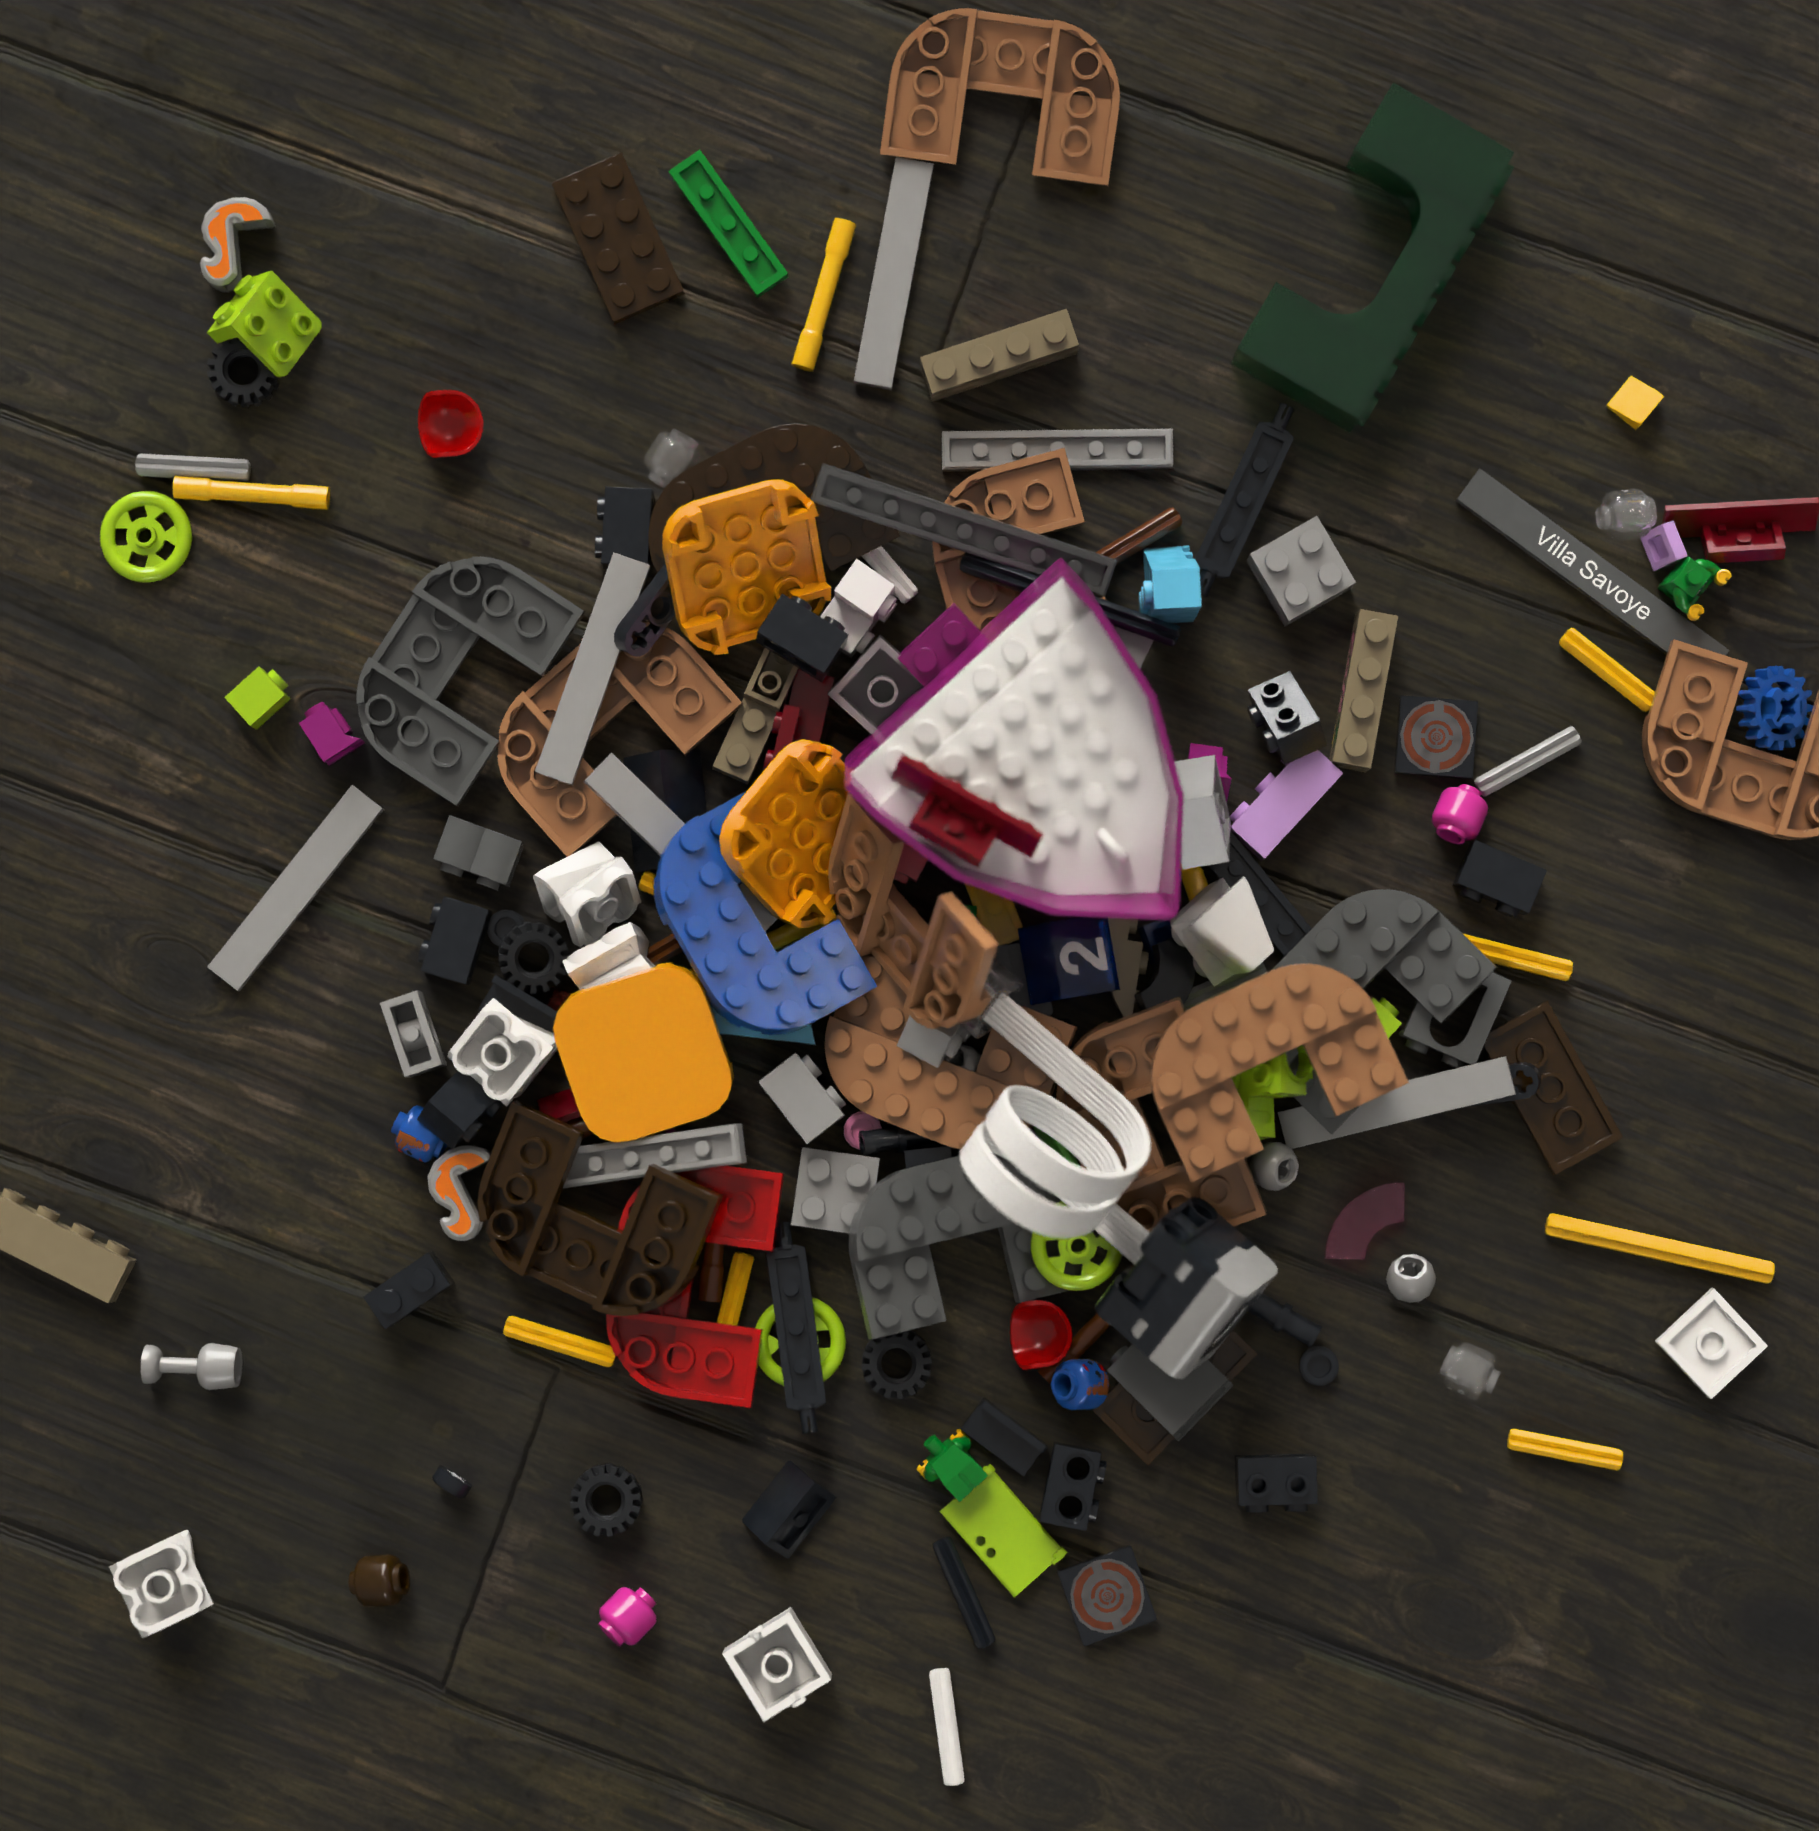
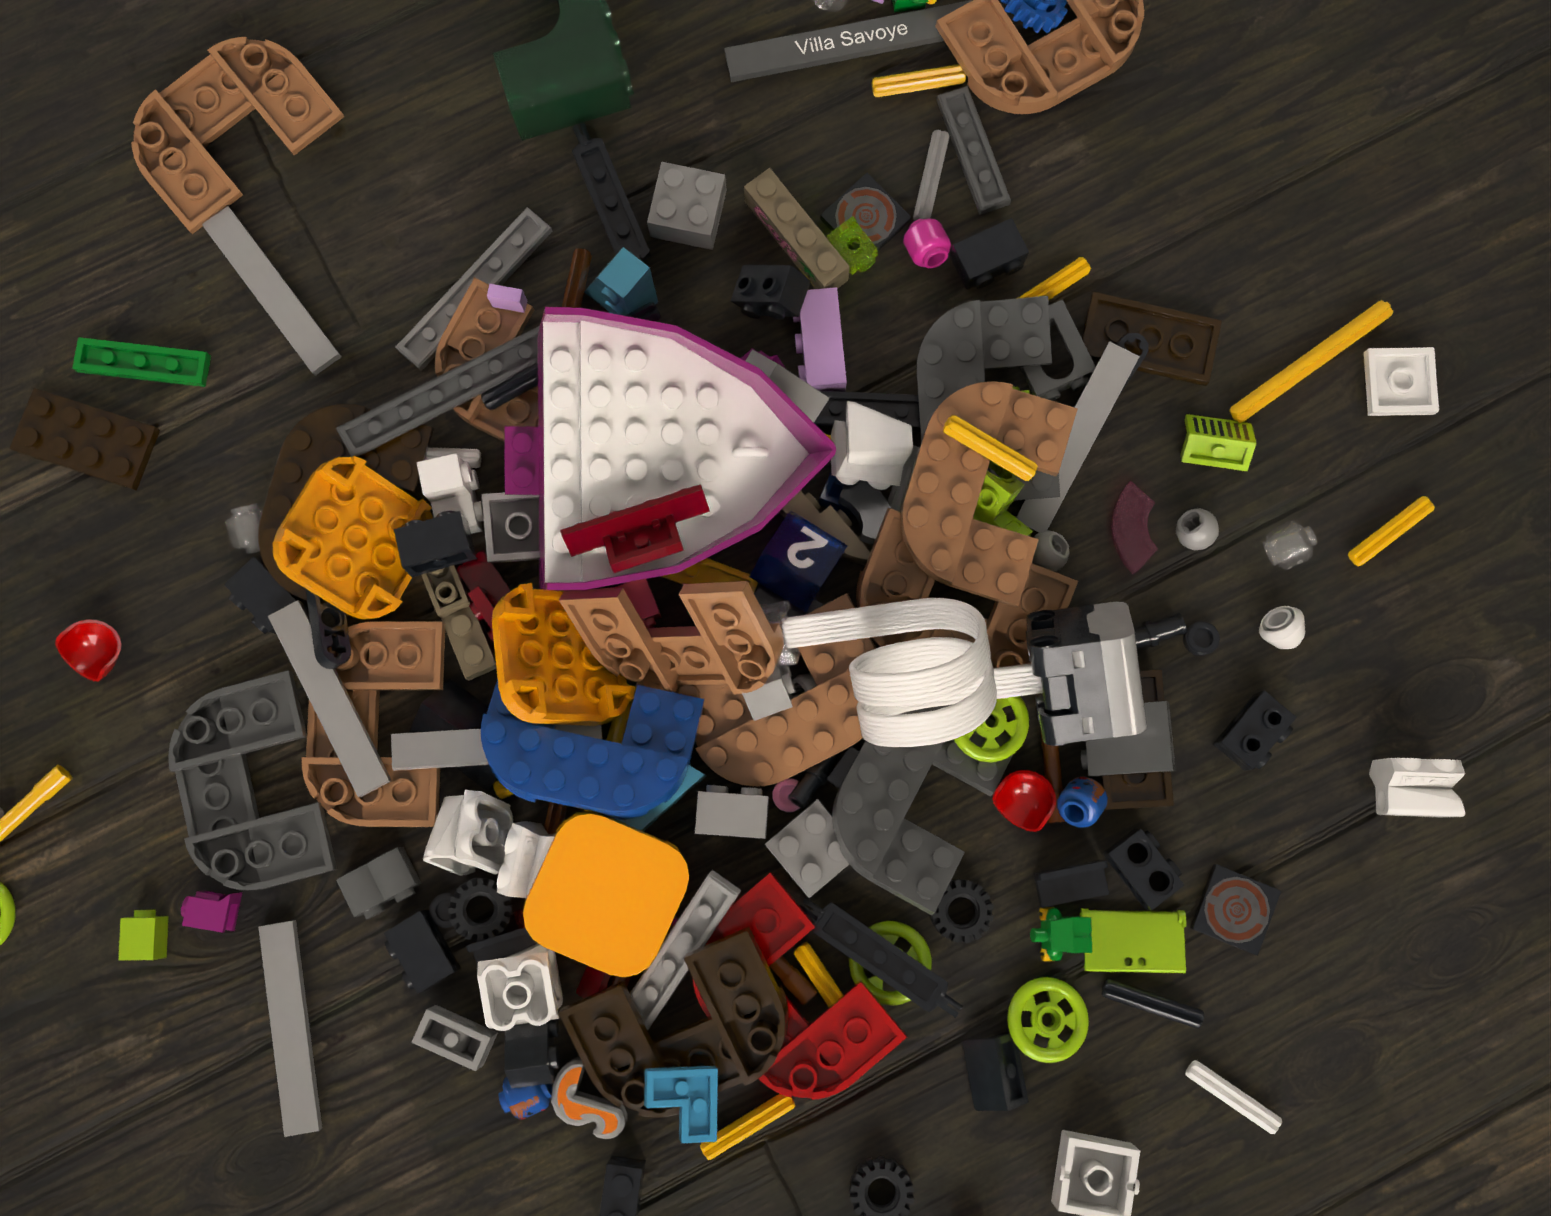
camera: 45 degrees left, 5 degrees down
yellow piece [791,218,856,372] -> none
dark tan brick [920,309,1079,402] -> none
none -> lavender tile [487,284,527,313]
none -> dark azure plate [644,1066,718,1143]
none -> clear neon green brick [827,216,878,275]
none -> dark grey tile [936,86,1011,215]
none -> yellow axle [943,415,1038,481]
none -> lime plate [1007,977,1089,1063]
none -> lime panel [1180,414,1256,471]
none -> white cone [1259,606,1305,649]
none -> white piece [1369,758,1465,817]

